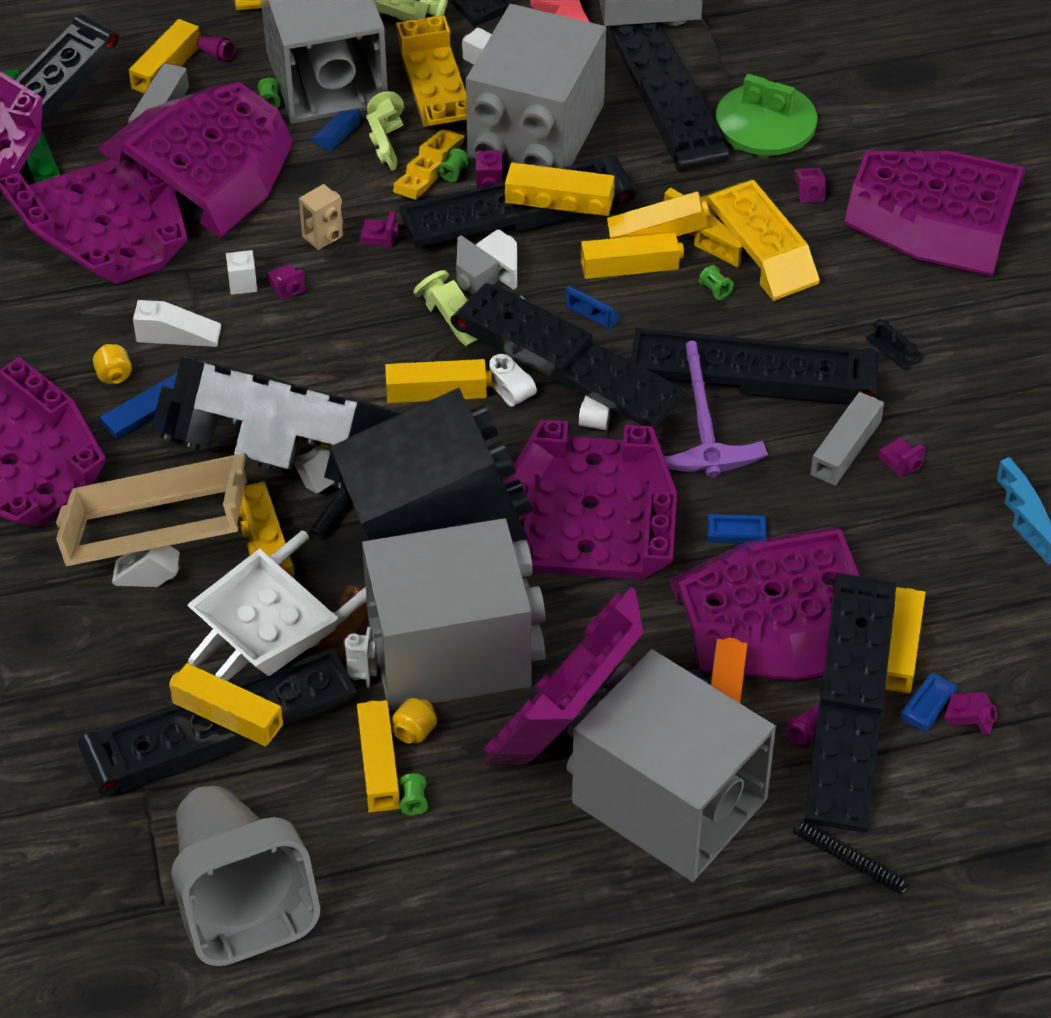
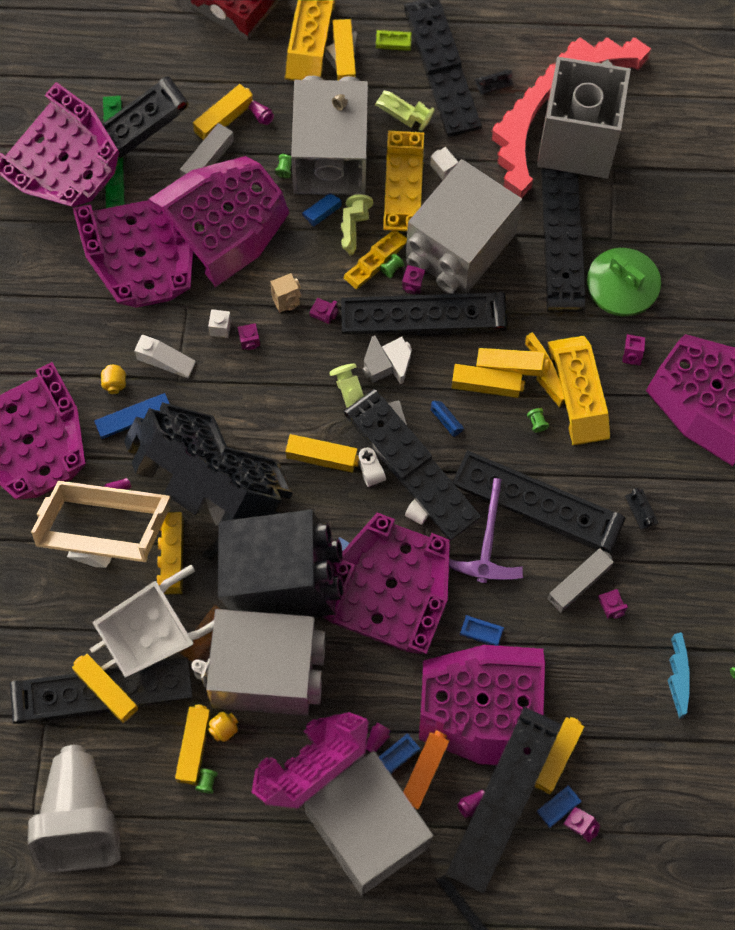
camera: 15 degrees right, 20 degrees up
yellow brick [505,162,615,216] -> none

